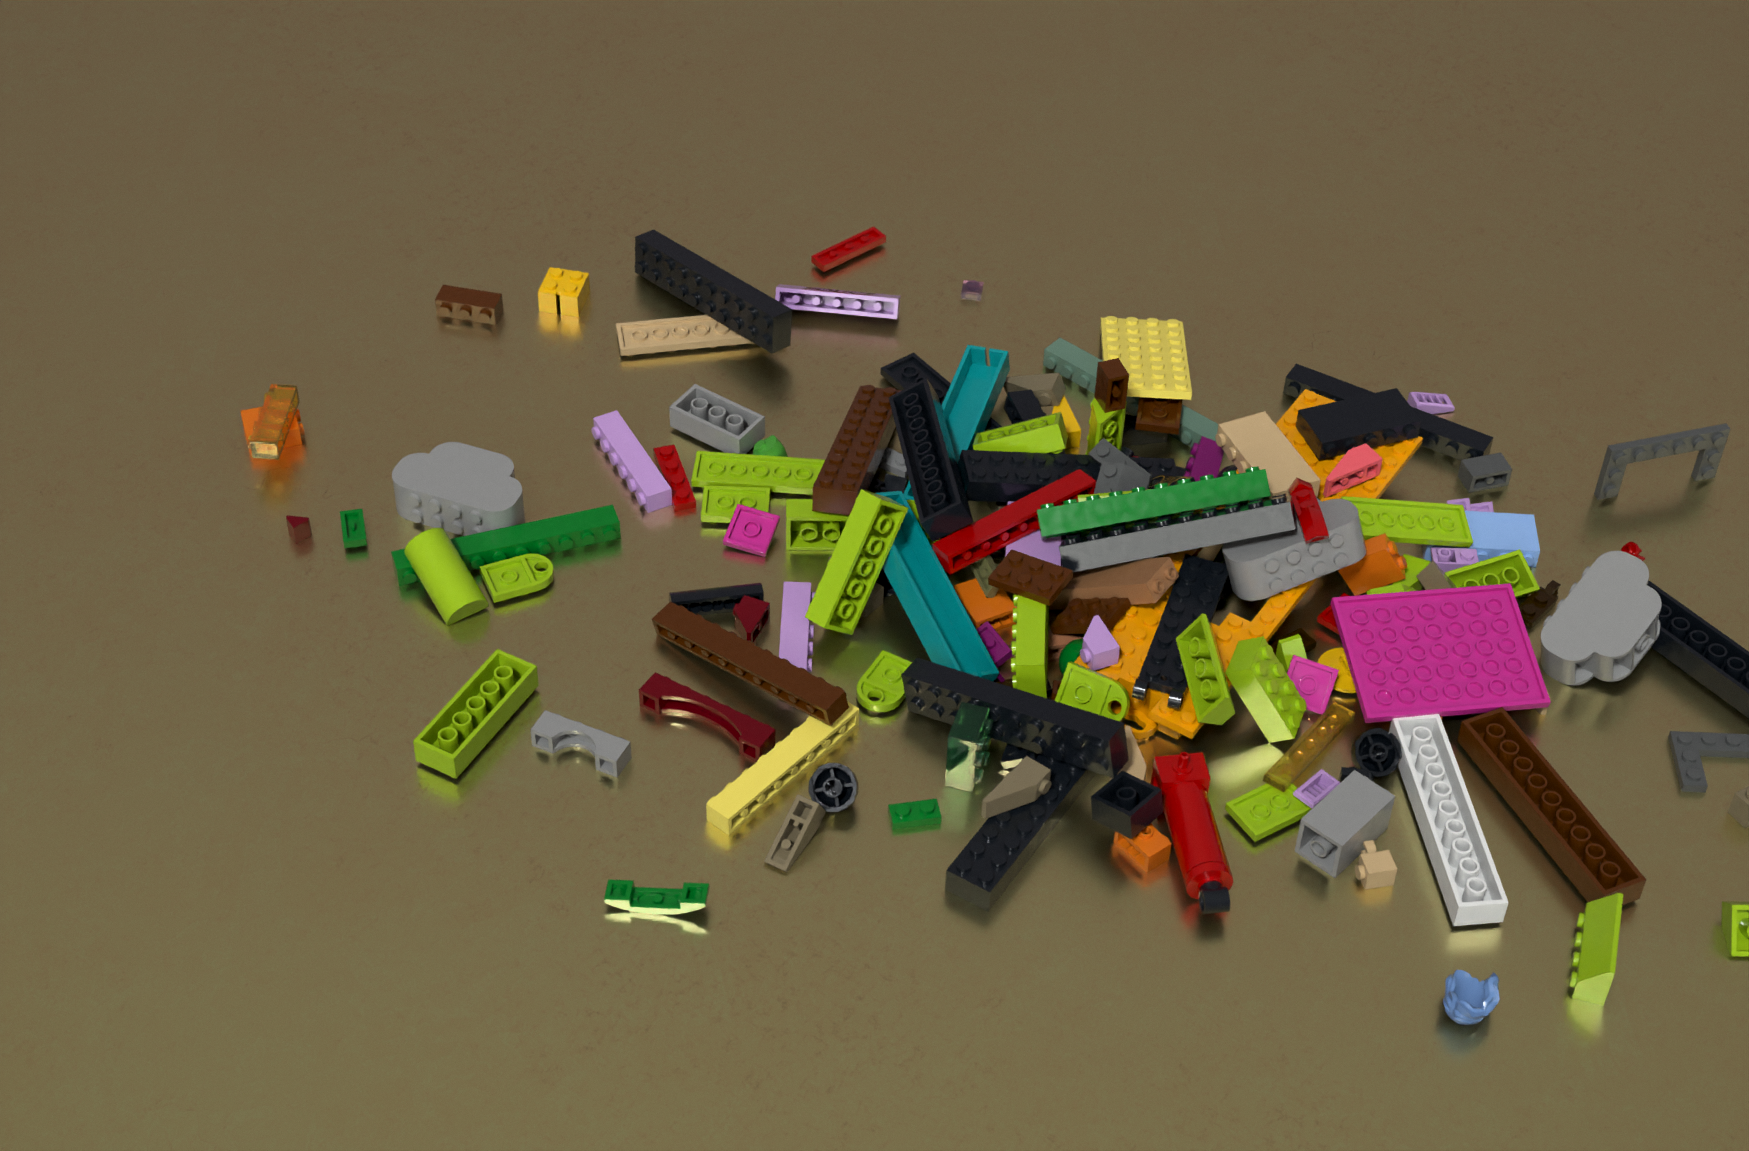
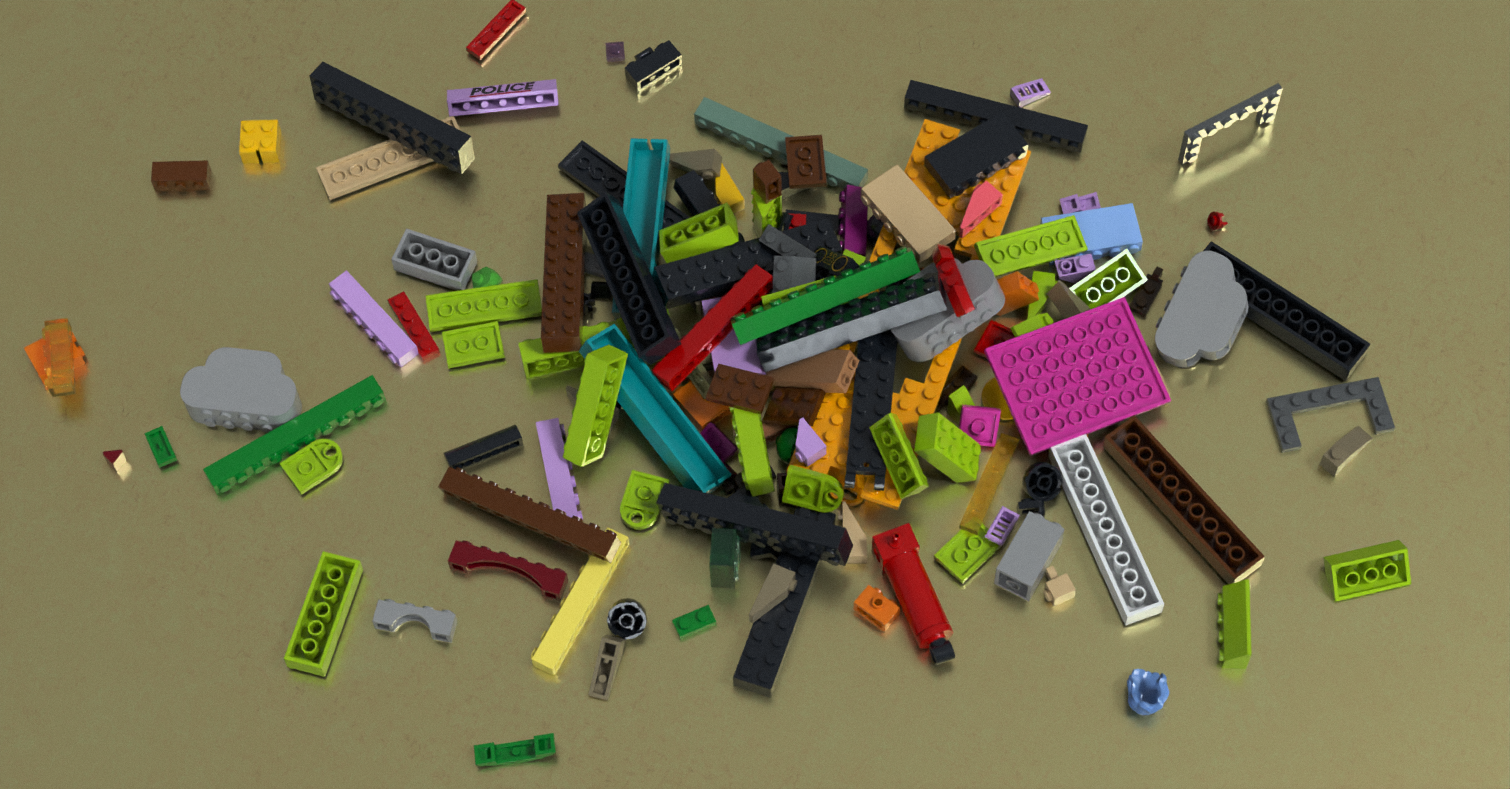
camera: 10 degrees left, 20 degrees up
lime brick [404,528,489,626] -> none
dark pink tile [723,504,780,557] -> none
dark red slope [733,595,770,644] -> none
black brick [1091,771,1163,839] -> none
light yellow plate [1100,316,1192,400] -> none
dark grey brick [1458,452,1512,493] -> none
none -> black piece [625,40,682,92]

